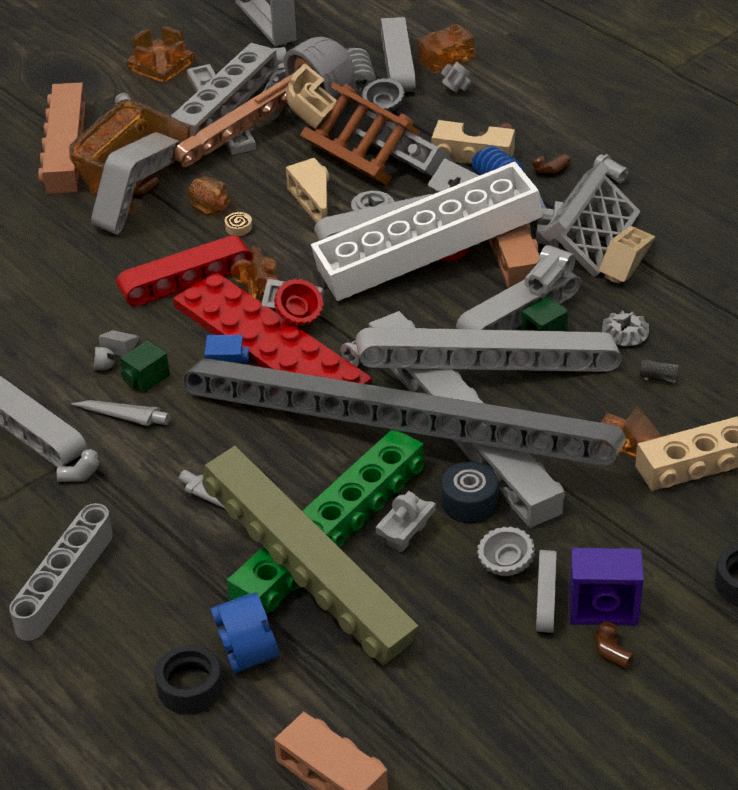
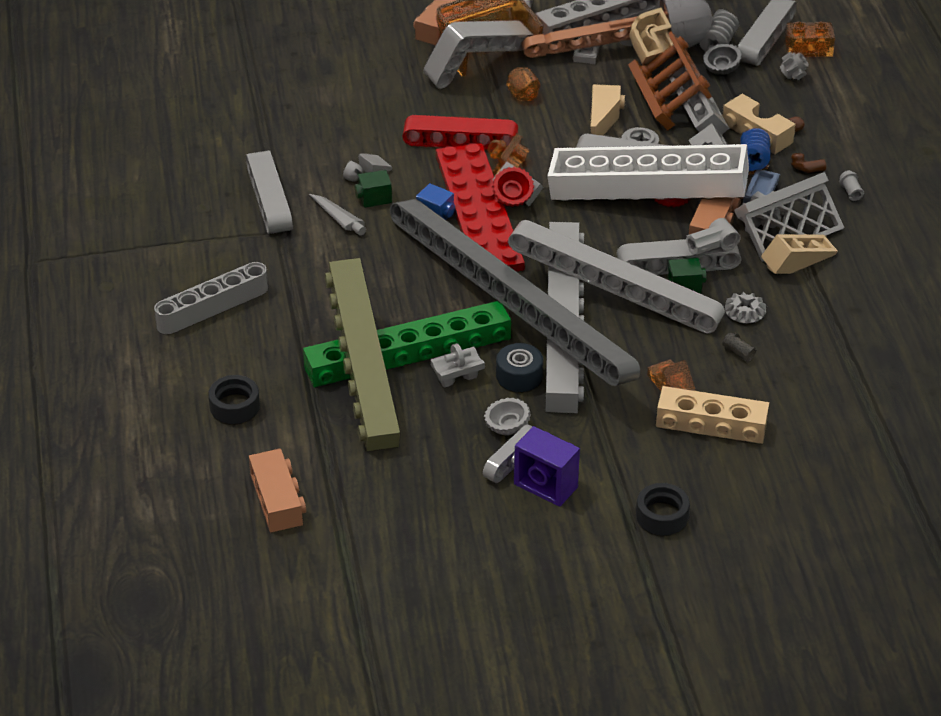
camera: 30 degrees right, 0 degrees up
light grey arm [57,449,99,482] -> none
reddish brown arm [132,174,159,196] -> none
blue brick [210,592,280,674] -> none
tile [225,212,252,236] -> none
reddish brown arm [594,621,634,669] -> none

